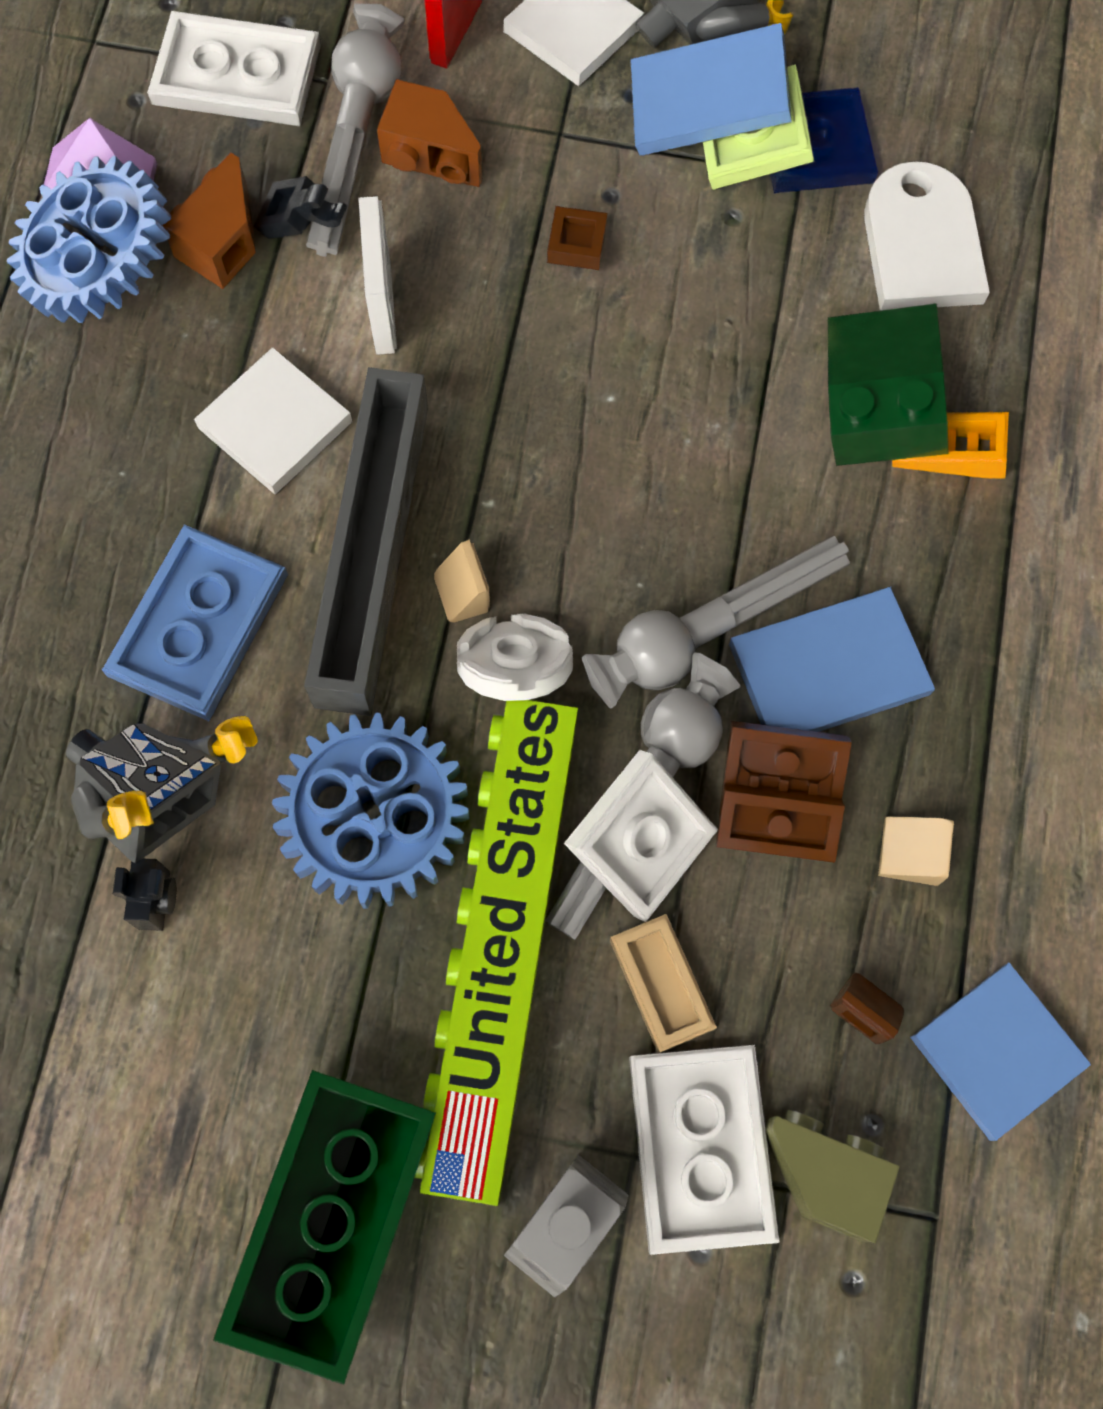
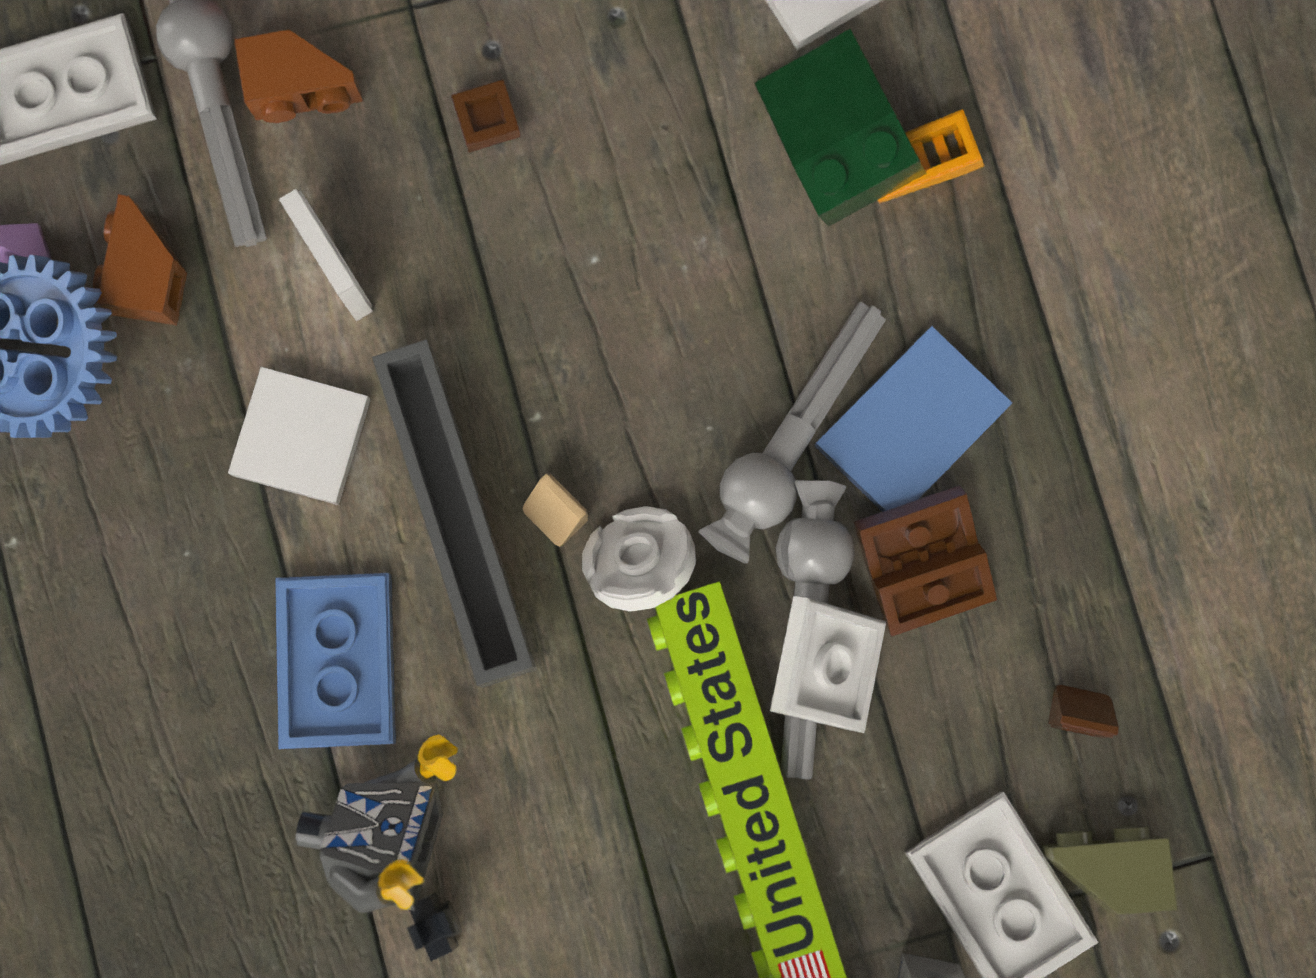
camera: 25 degrees left, 10 degrees up
black plate [254,176,347,239] -> none
medium blue gear [272,713,469,909] -> none
tan tile [610,914,717,1053] -> none
tan slope [878,817,954,886] -> none
medium blue tile [910,963,1091,1141] -> none

